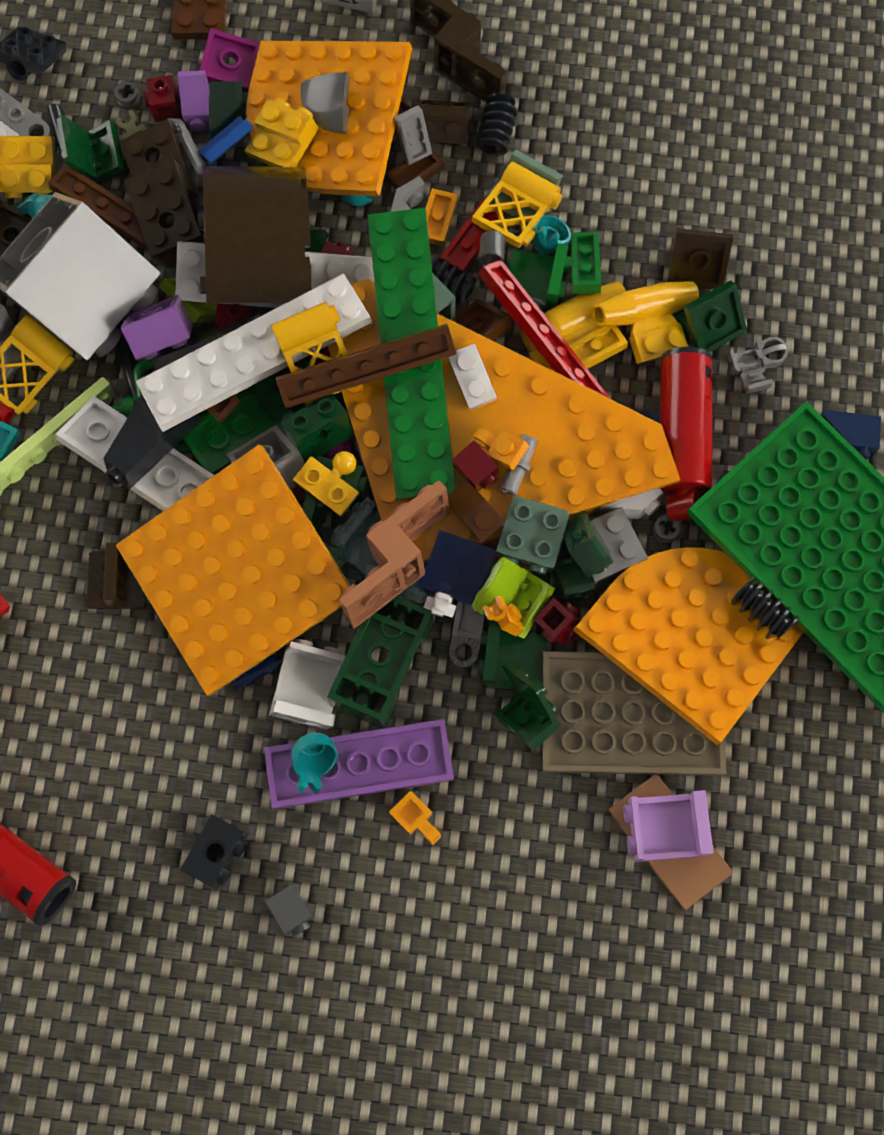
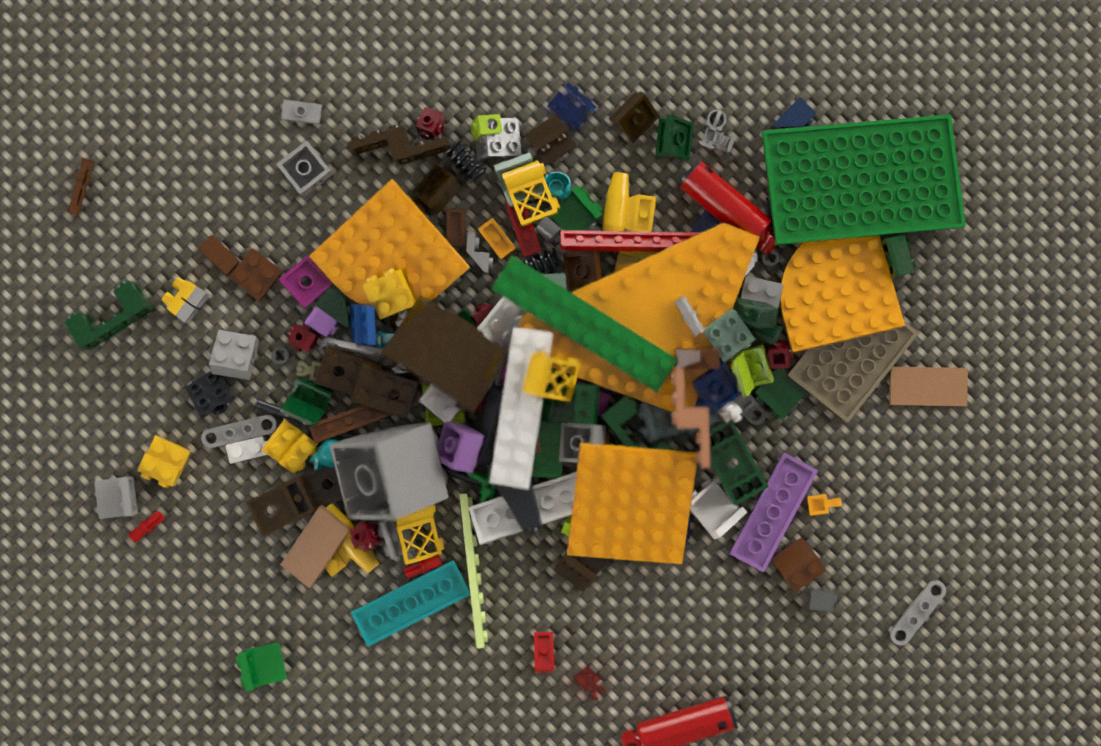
camera: 50 degrees left, 15 degrees up
black brick [180,814,248,890] -> none
reddish brown plate [276,324,456,408] -> none
teal piece [291,732,338,794] -> none
yellow plate [293,451,359,517] -> none
dark grey brick [301,72,350,134] -> none
light grey plate [394,105,432,165] -> none
white plate [448,343,497,411] -> none
dark red brick [452,440,499,491] -> none
light orange plate [473,427,530,471] -> none
light orange plate [482,596,525,636] -> none
dark green bracket [495,662,561,750] -> none
green plate [571,232,601,294] -> none
yellow plate [593,281,699,365] -> none
lavender panel [623,790,714,862] -> none
black piece [730,576,800,641] -> none
none -> light grey brick [209,330,259,380]
none -> dark red brick [415,107,446,140]
none -> lime bracket [470,114,503,141]
none -> light grey bracket [476,118,522,160]
none -> dark brown bracket [525,115,576,166]
none -> clear blue plate [547,82,597,132]
none -> reddish brown slope [771,537,827,592]
none -> dark green slope [881,235,916,279]
none -> light grey plate [890,580,946,645]

